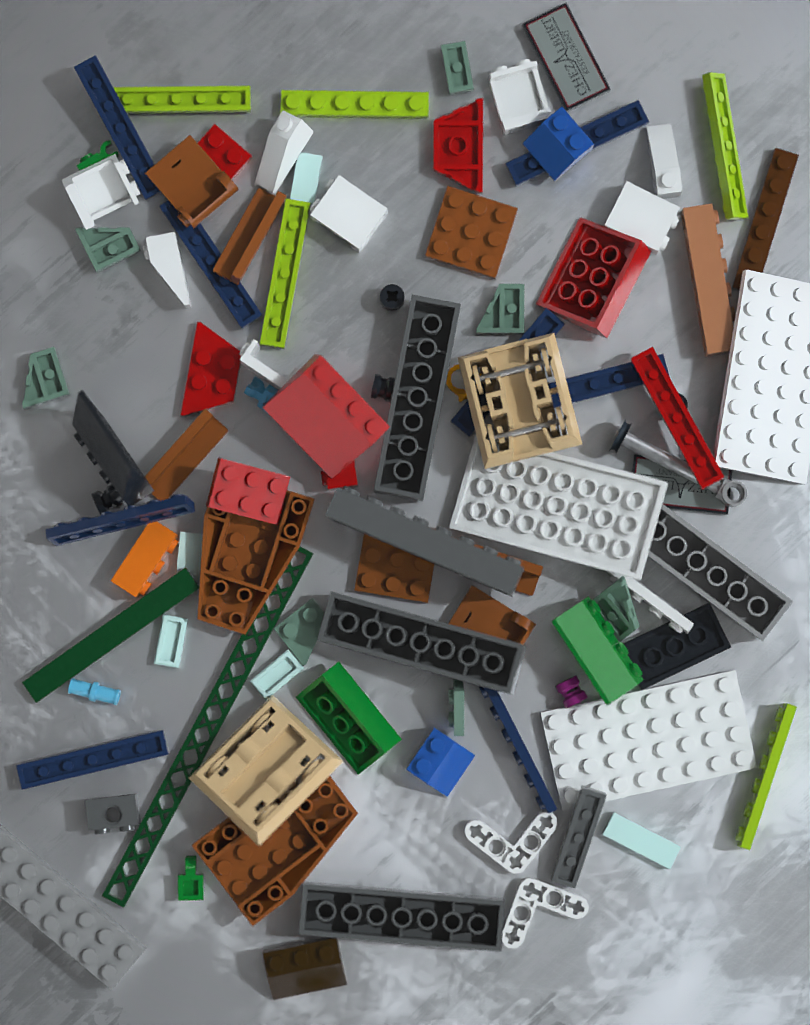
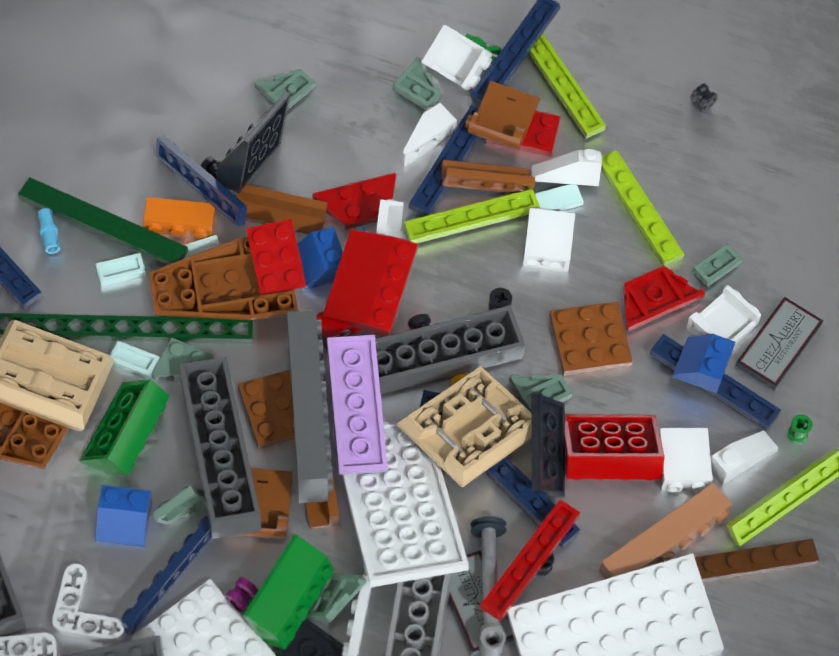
camera: 60 degrees right, 25 degrees down
none -> blue slope [297,227,343,290]
none -> lavender plate [327,335,388,475]
none -> black tile [531,394,565,498]
none -> green bush [788,414,813,444]

